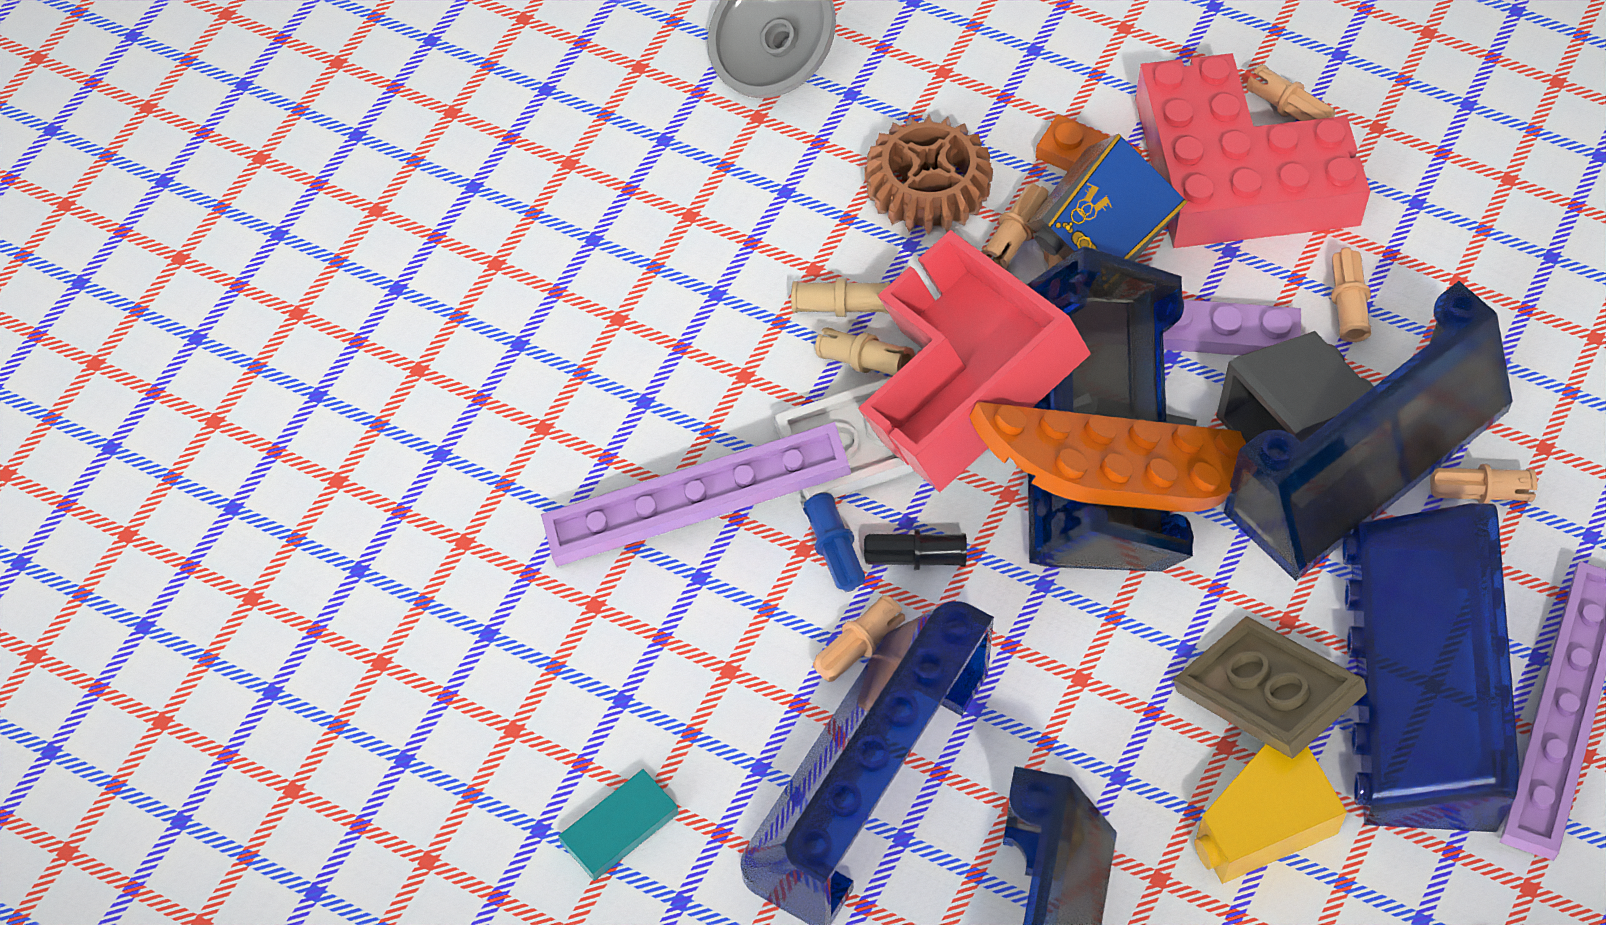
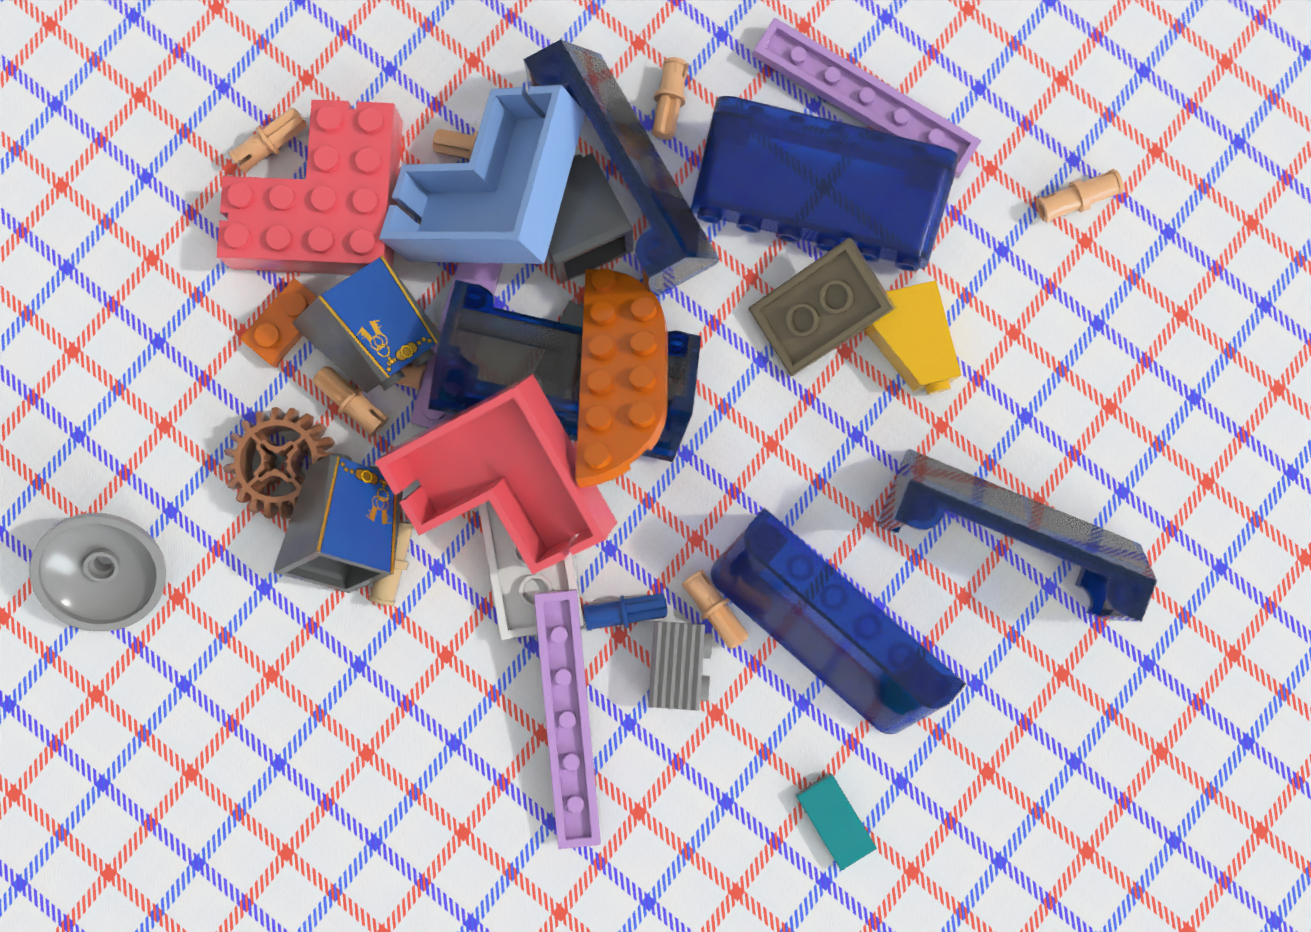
camera: 85 degrees left, 25 degrees up
tan pin [815,327,915,375] -> none
black axle [864,529,967,570] -> none
none -> slope [274,454,403,593]
none -> light blue piece [379,85,586,264]
none -> light grey brick [648,621,712,711]

